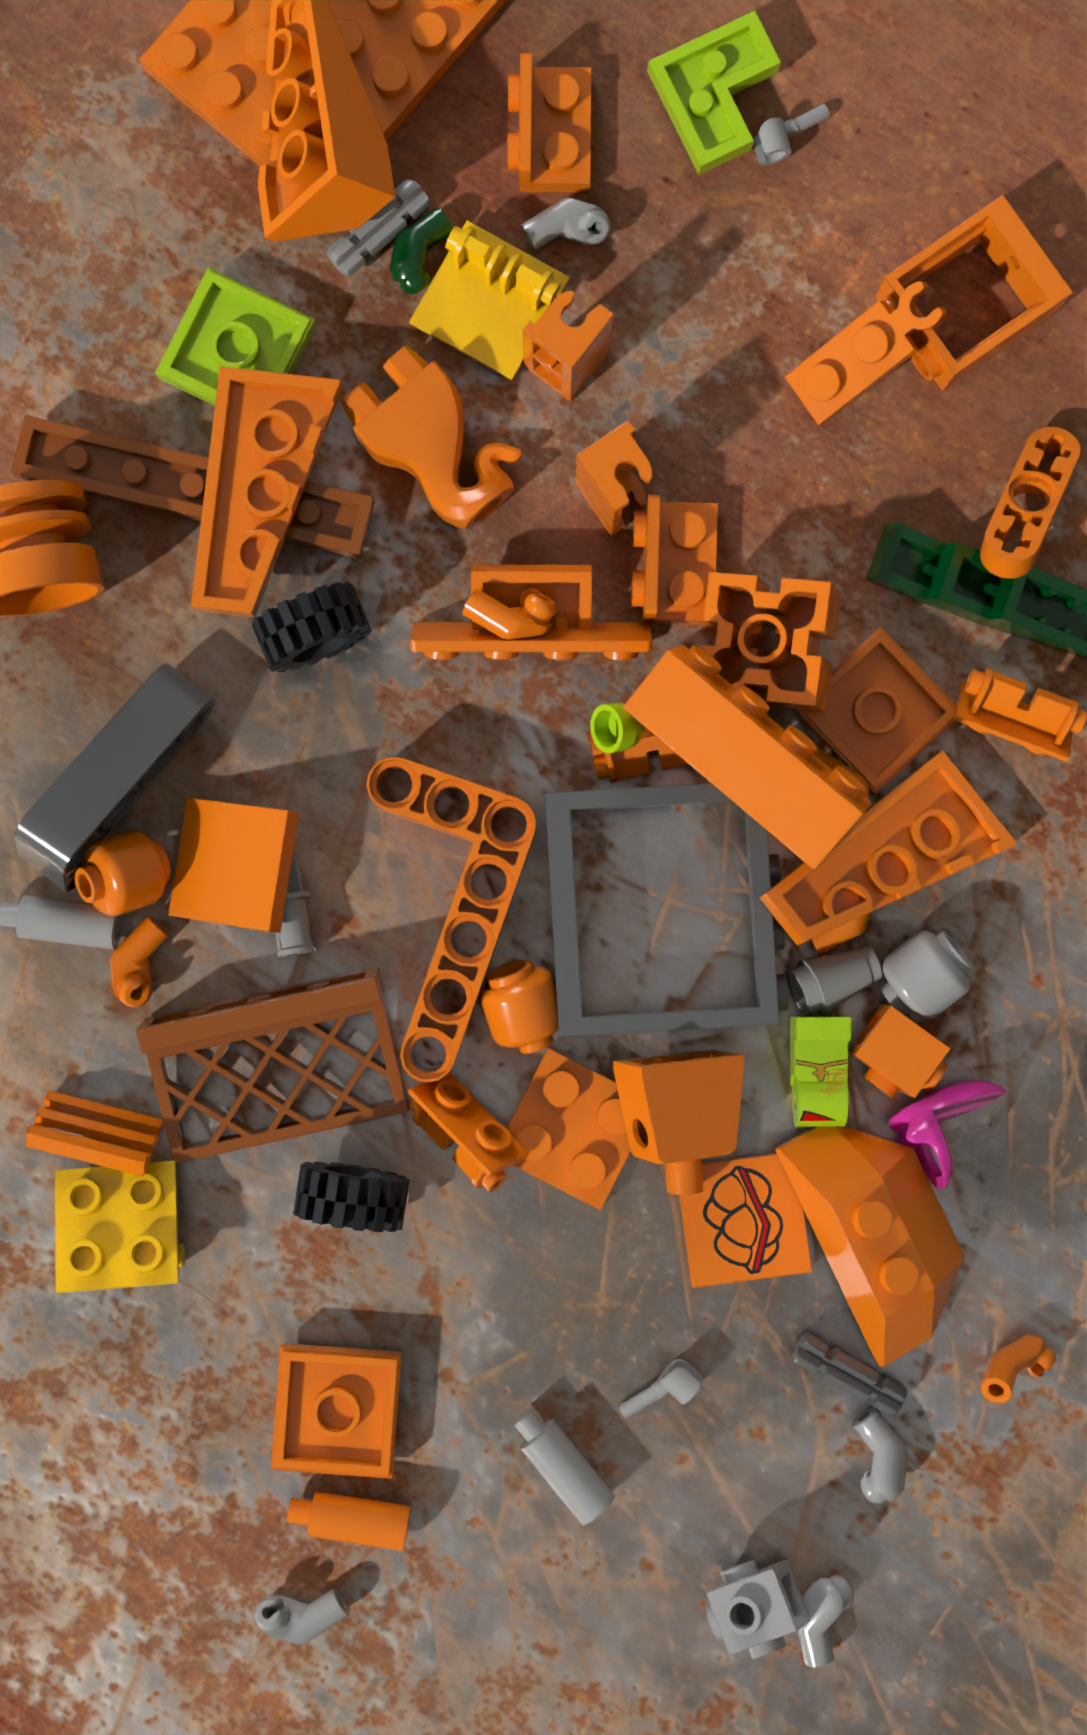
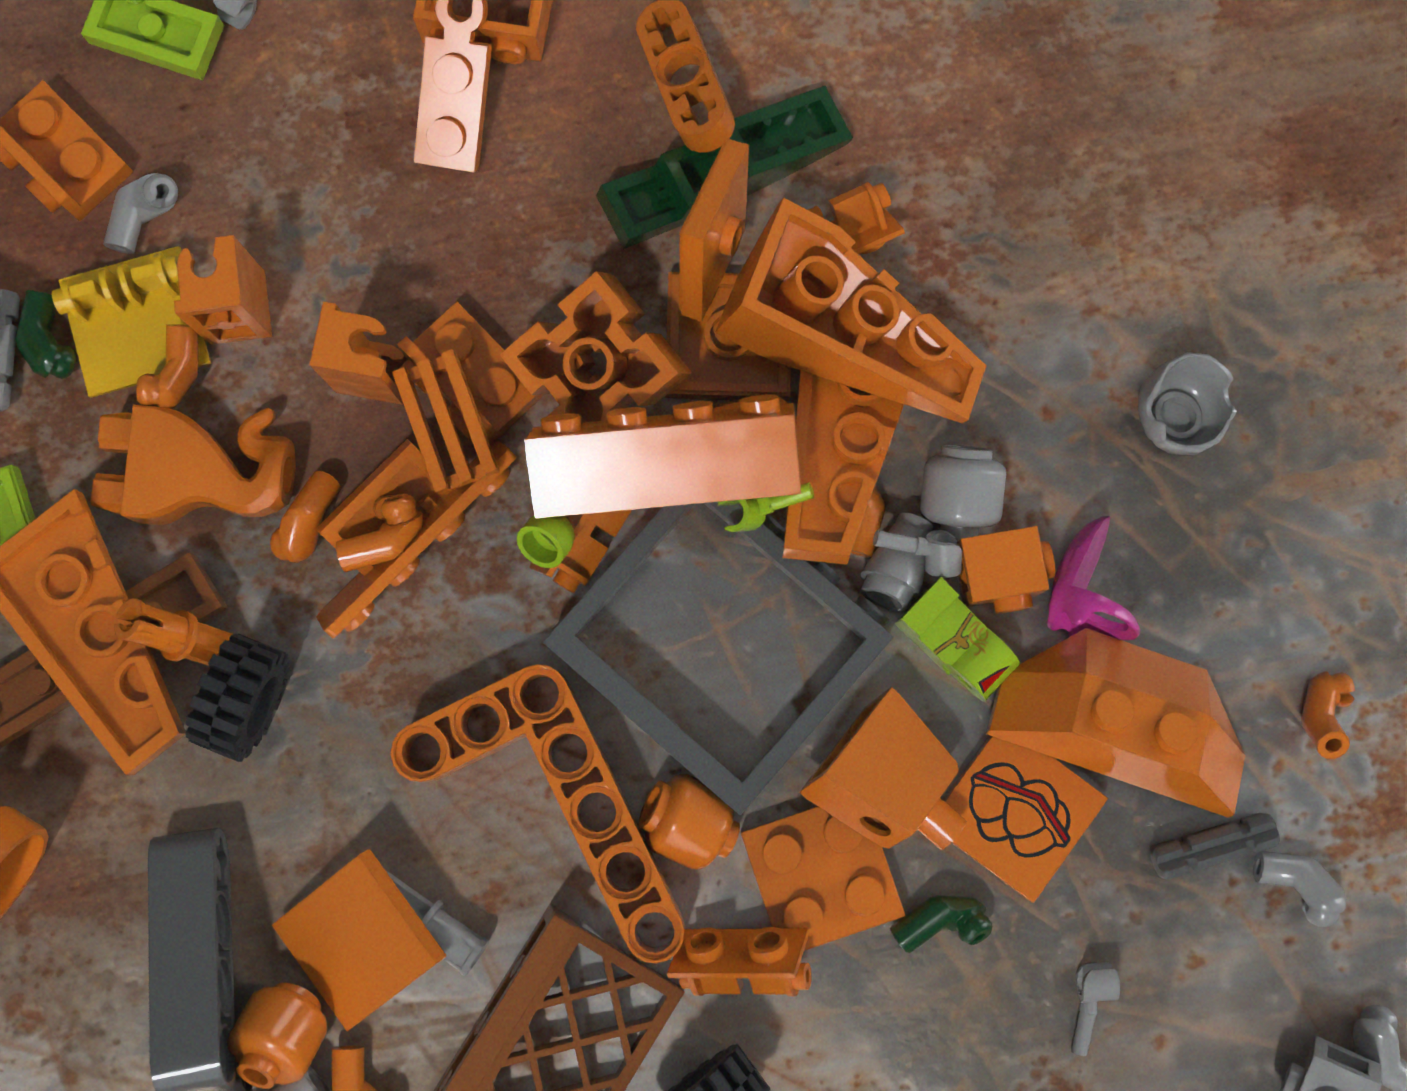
camera: 50 degrees left, 5 degrees down
none -> orange axle [114,598,232,666]
none -> orange arm [136,324,198,409]
none -> orange arm [270,471,340,563]
none -> orange tile [392,349,500,495]
none -> orange plate [679,139,749,321]
none -> orange wedge [715,197,987,424]
none -> lime hand [717,482,815,532]
none -> light grey hand [873,530,963,578]
none -> dark green arm [890,895,993,954]

